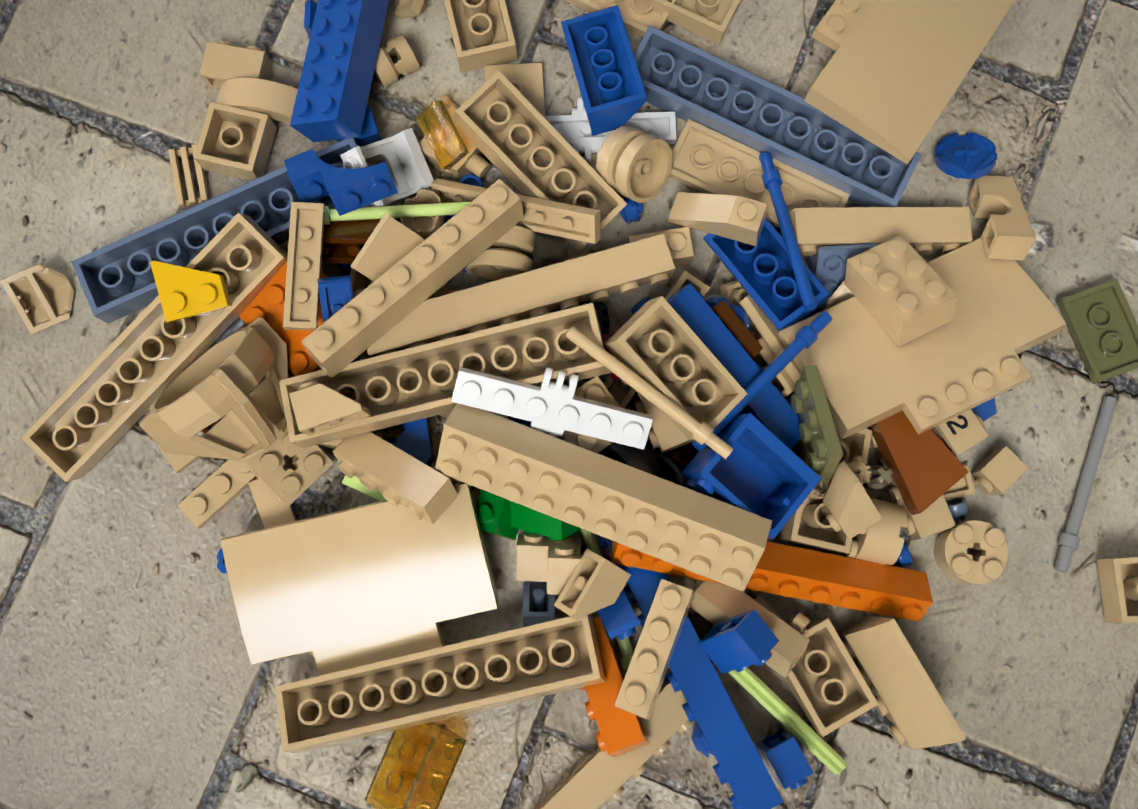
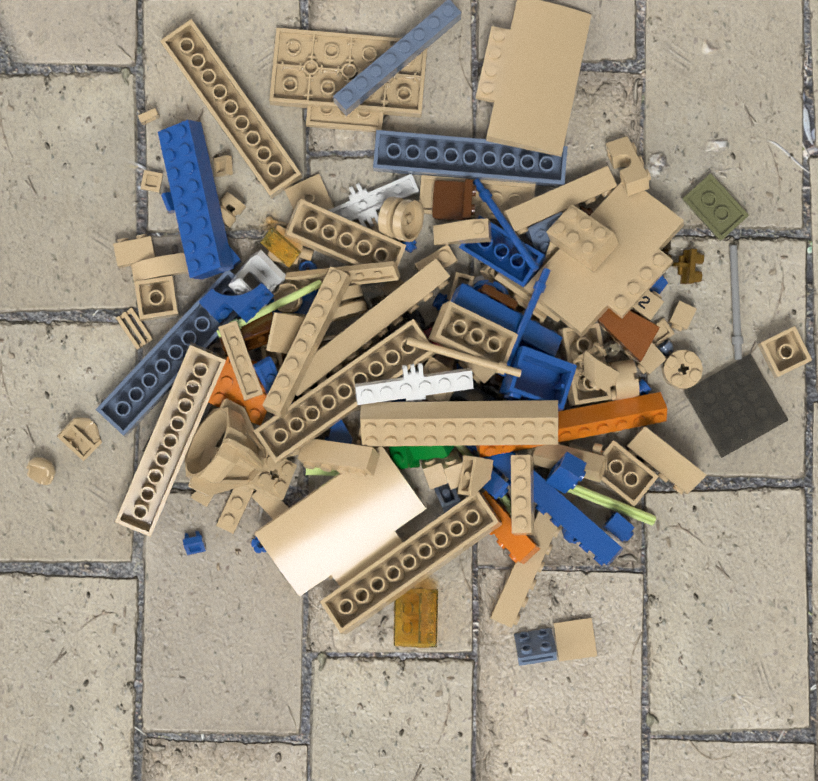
camera: 20 degrees left, 5 degrees up
yellow wing [150,261,231,322] -> none
tan slope [289,382,371,436] -> none
blue slope [561,5,647,136] -> none
olive plate [791,365,843,482] -> none
blue tile [934,133,997,179] -> none
none -> blue tile [183,531,206,555]
none -> reddish brown bracket [432,179,476,221]
none -> pearl gold hips [672,249,704,285]
none -> clear smoke plate [683,354,788,458]

